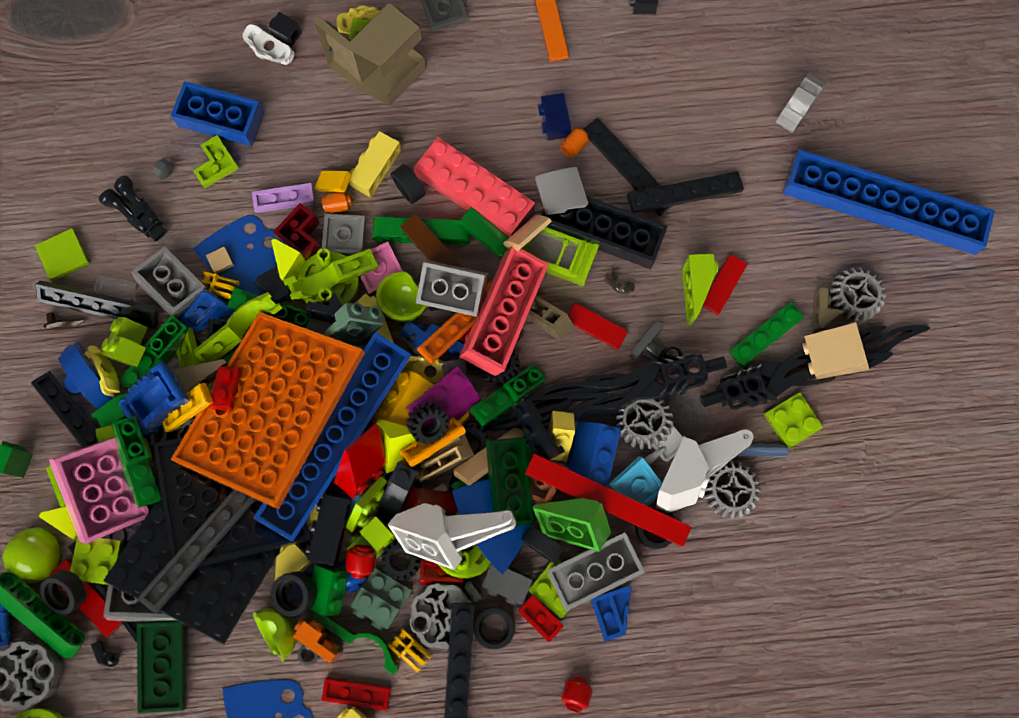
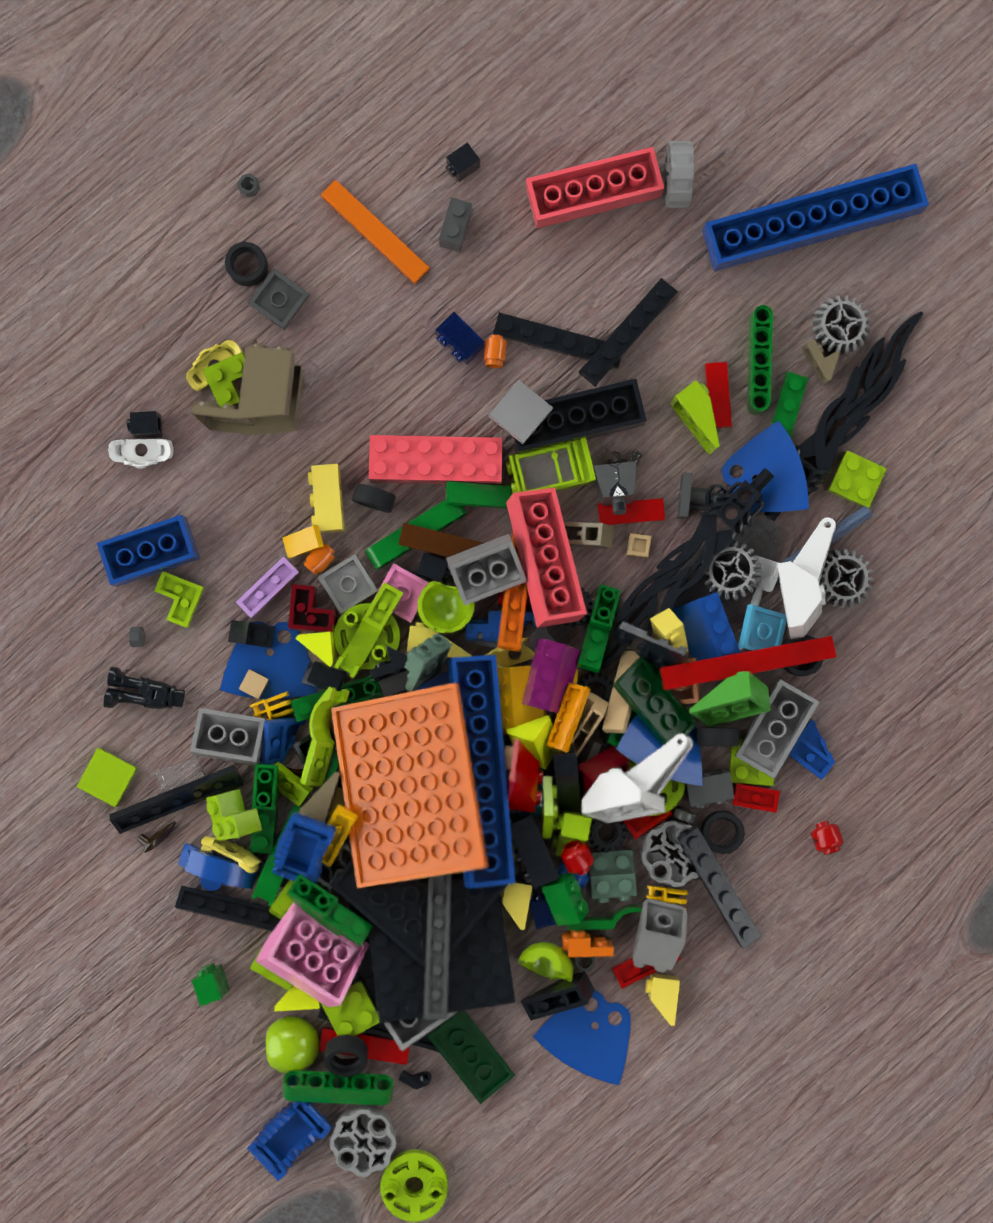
camera: 35 degrees left, 10 degrees up
red plate [209,367,242,410] -> none
black tyre [271,571,317,617] -> none
black tyre [406,401,450,445] -> none
tan slope [503,215,552,252] -> none
tan slope [802,323,869,379] -> none
none -> black slope [228,620,275,648]
none -> black brick [416,552,451,582]
none -> dark grey brick [439,197,473,253]
none -> black slope [521,971,595,1020]
none -> coral brick [525,147,665,229]
none -> dark grey torso [594,462,636,515]
none -> tan tile [626,533,651,558]
none -> light grey hips [633,899,687,973]
none -> blue piece [721,421,809,512]
none -> green beam [747,305,773,415]

